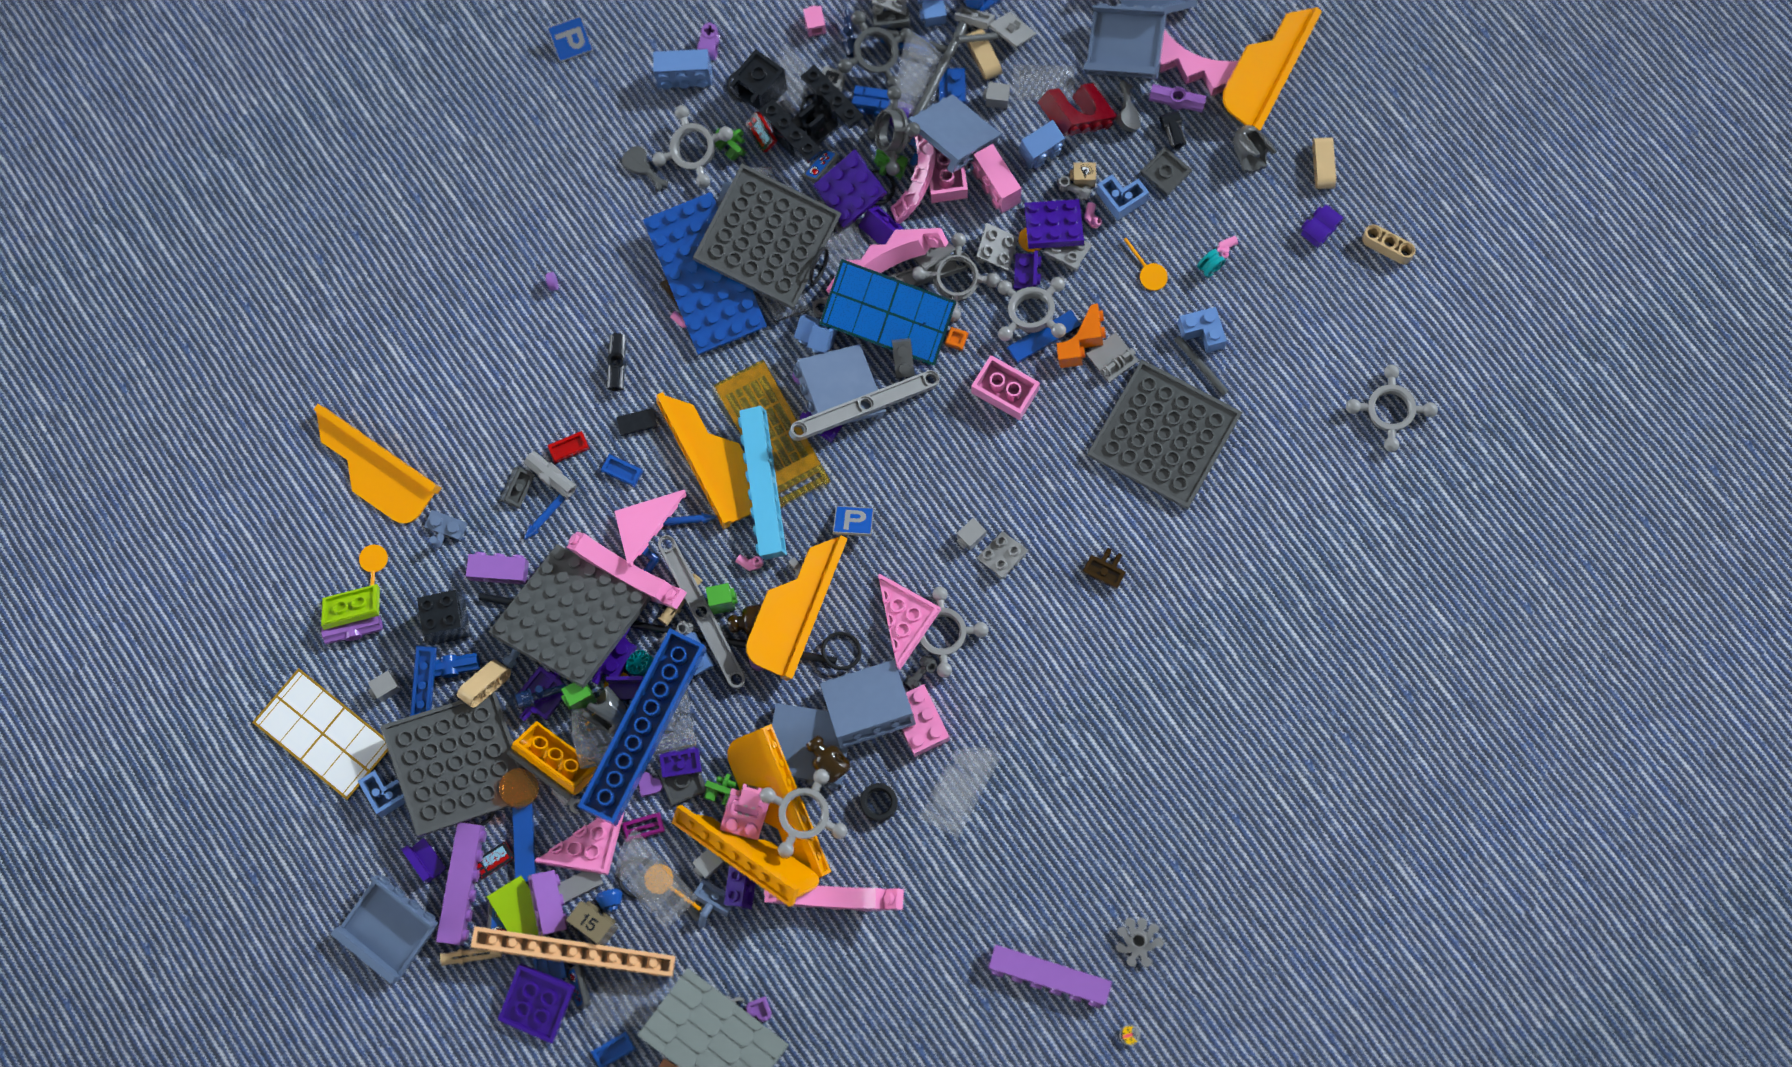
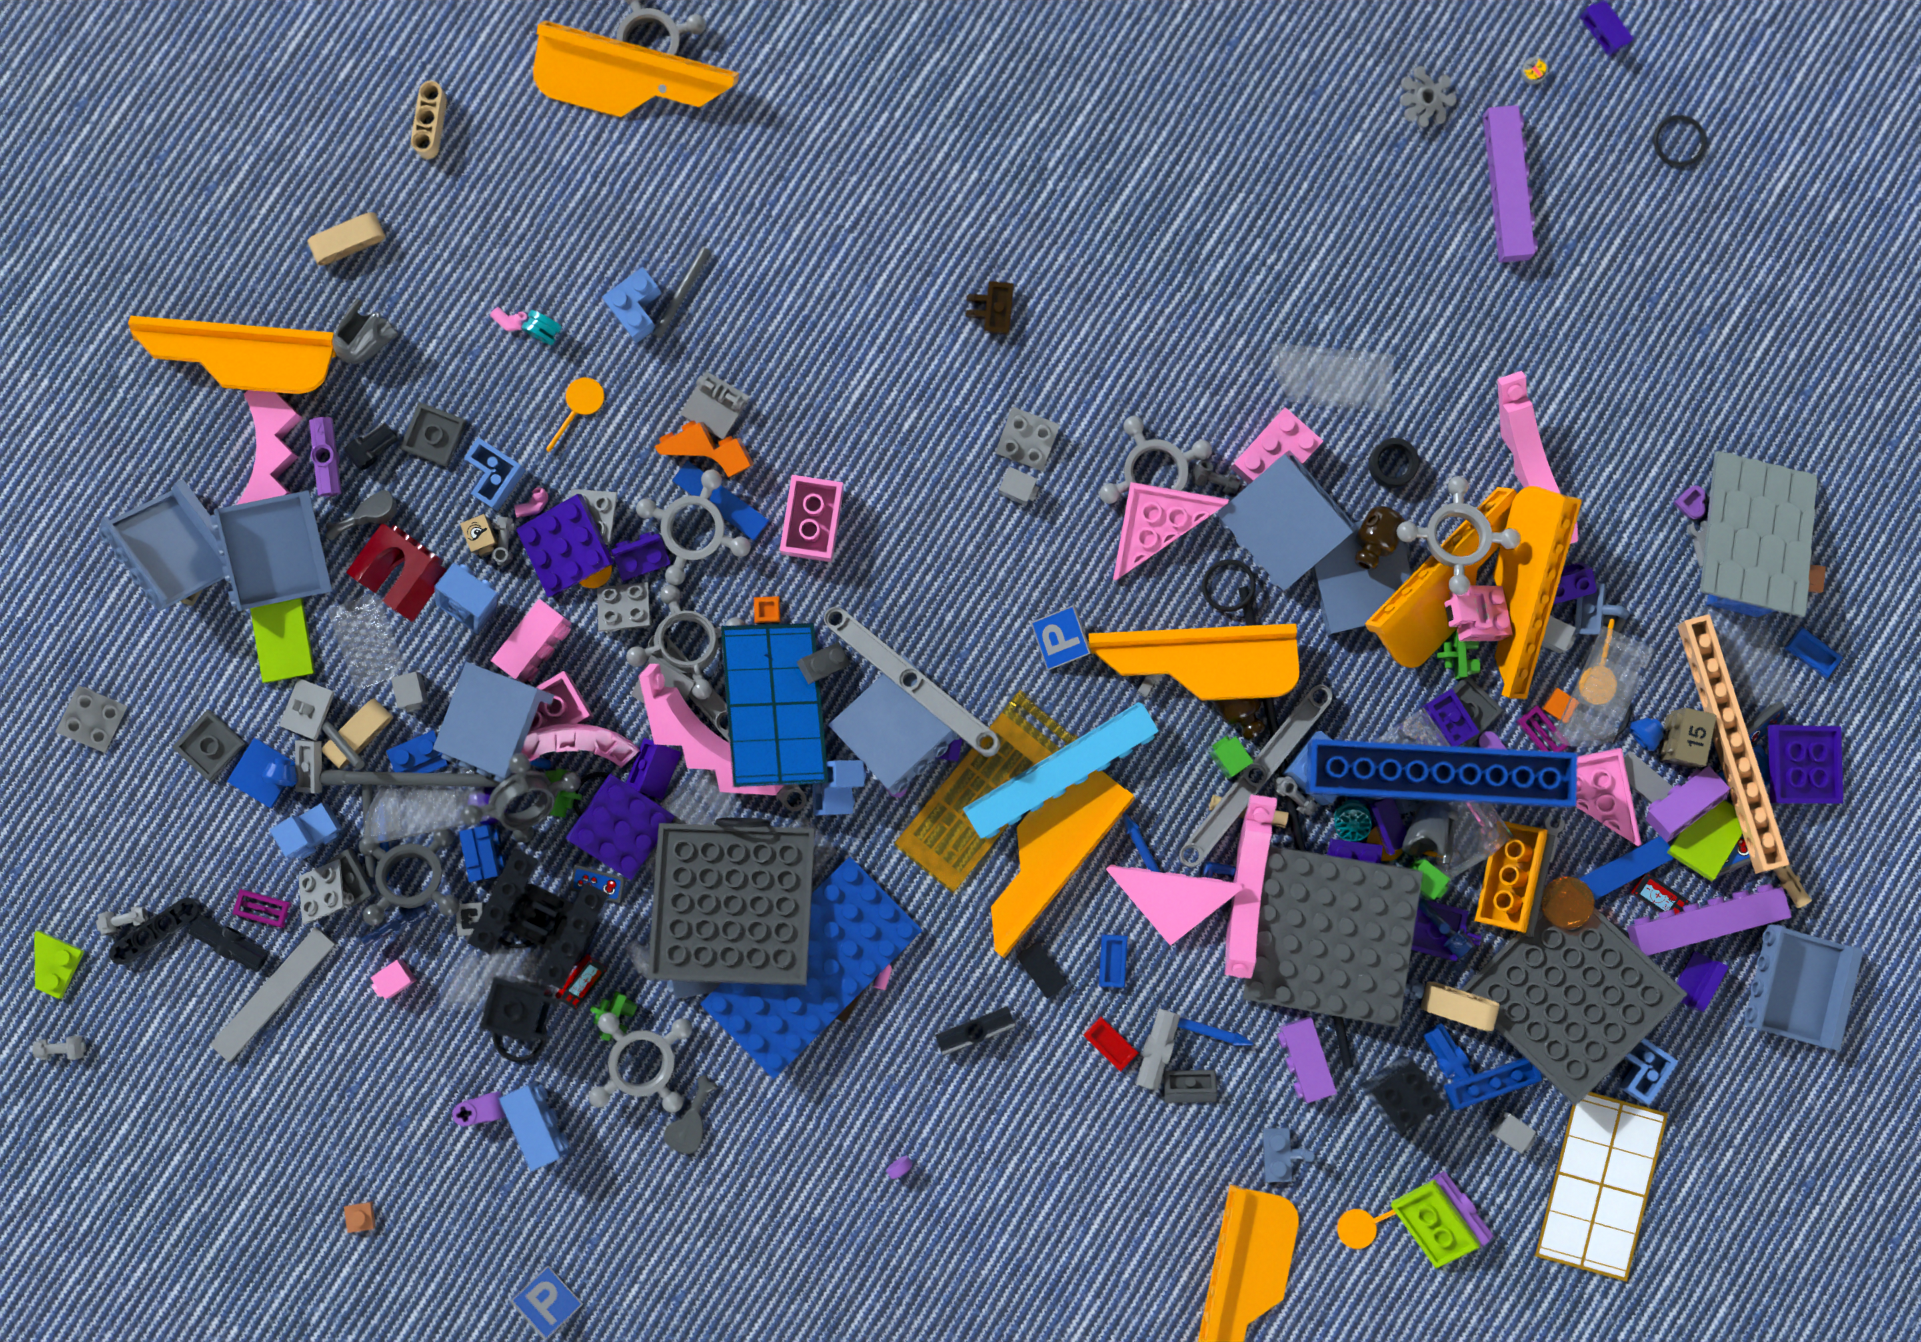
camera: 120 degrees left, 10 degrees up
bright pink arm [735,554,764,571] -> none
dark grey plate [1087,360,1242,510] -> none
dark purple brick [1301,204,1344,248] -> none
none -> lime tile [250,598,315,683]
none -> light orange piece [533,20,740,117]
none -> orange tile [1542,688,1579,724]

